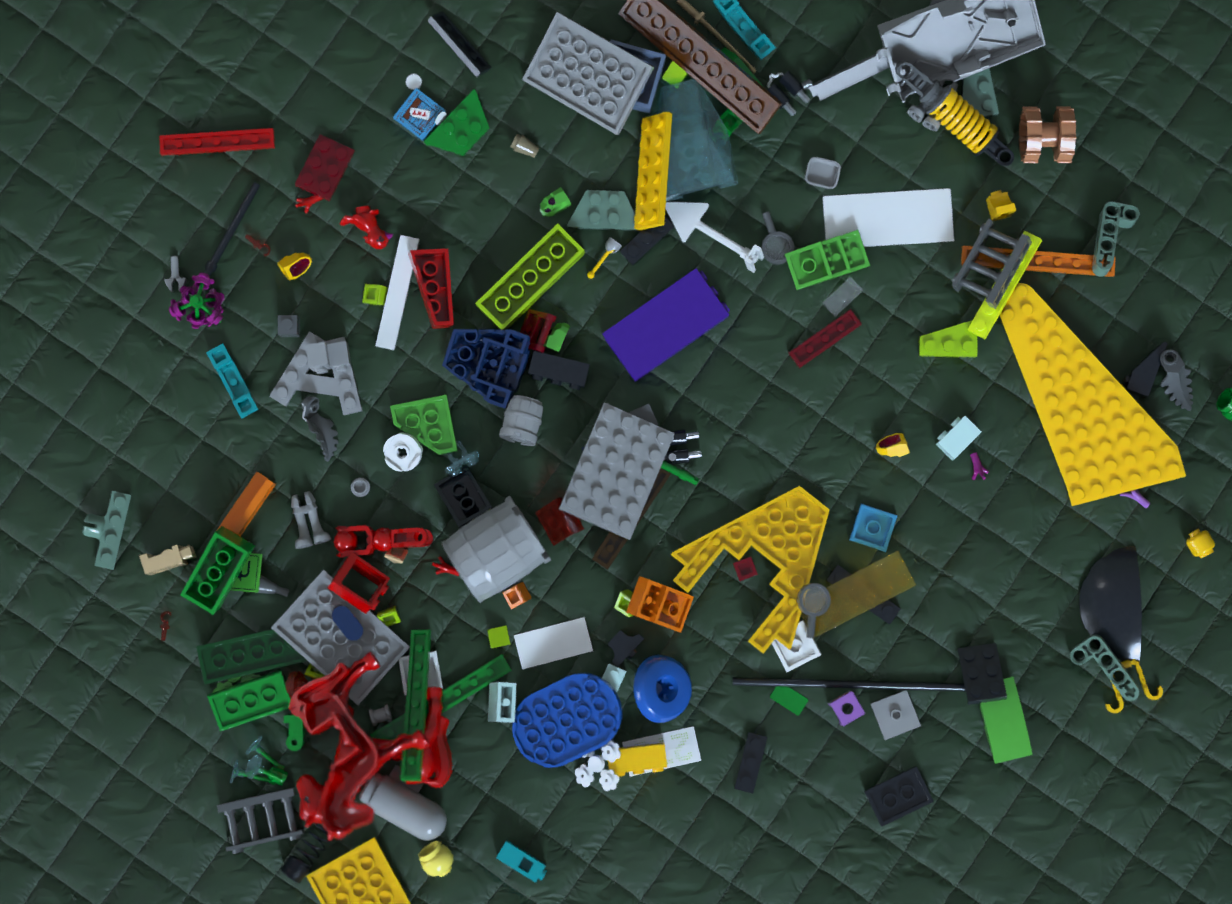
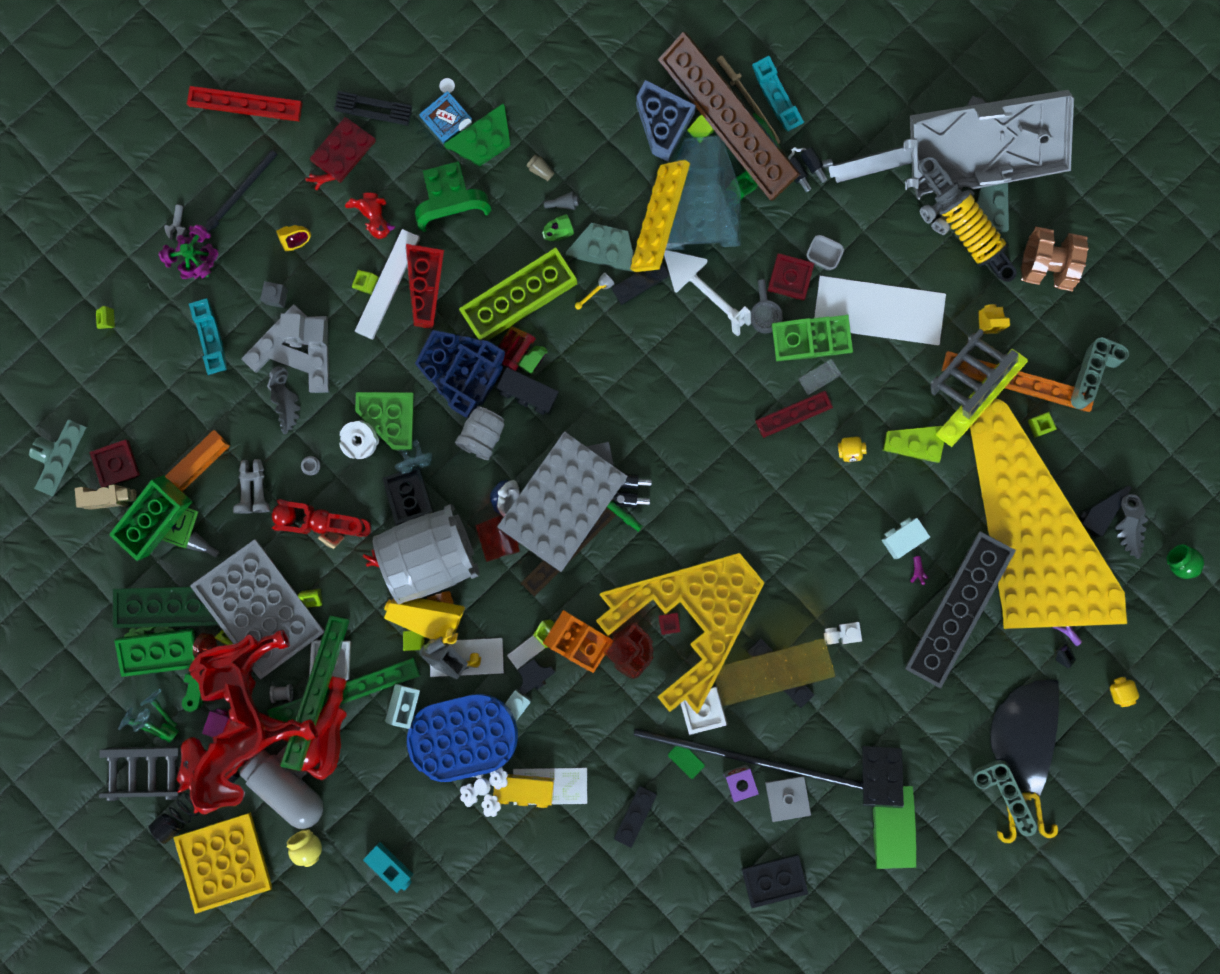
camera: 10 degrees right, 0 degrees up
clear red hand [160,611,171,641] -> none
clear red hand [245,234,271,256] -> none
red window [327,552,390,614] -> none
dark blue tile [332,606,363,641] -> none
black plate [428,11,491,77] -> none
light grey plate [522,12,654,135] -> none
dark purple brick [602,268,730,382] -> none
blue hat [634,655,692,723] -> none
piece [797,583,831,638] -> none
dark azure tile [849,504,898,552] -> none
yellow rock [876,433,910,457] -> none
none -> dark red plate [89,439,140,488]
none -> lime slope [96,306,115,329]
none -> magenta brick [202,708,230,737]
none -> black container [334,91,412,126]
none -> yellow slope [384,598,465,644]
none -> green piece [415,161,491,232]
none -> dark grey torso [420,628,481,679]
none -> white hair [490,480,520,517]
none -> white sticker [507,636,545,669]
none -> dark grey cone [544,191,579,210]
none -> clear red brick [603,622,654,679]
none -> dark red plate [767,253,814,301]
none -> white plate [824,622,862,644]
none -> yellow head [838,437,867,462]
none -> dark grey brick [904,532,1016,689]
none -> lime slope [1028,412,1056,438]
none -> black slope [1056,644,1076,668]

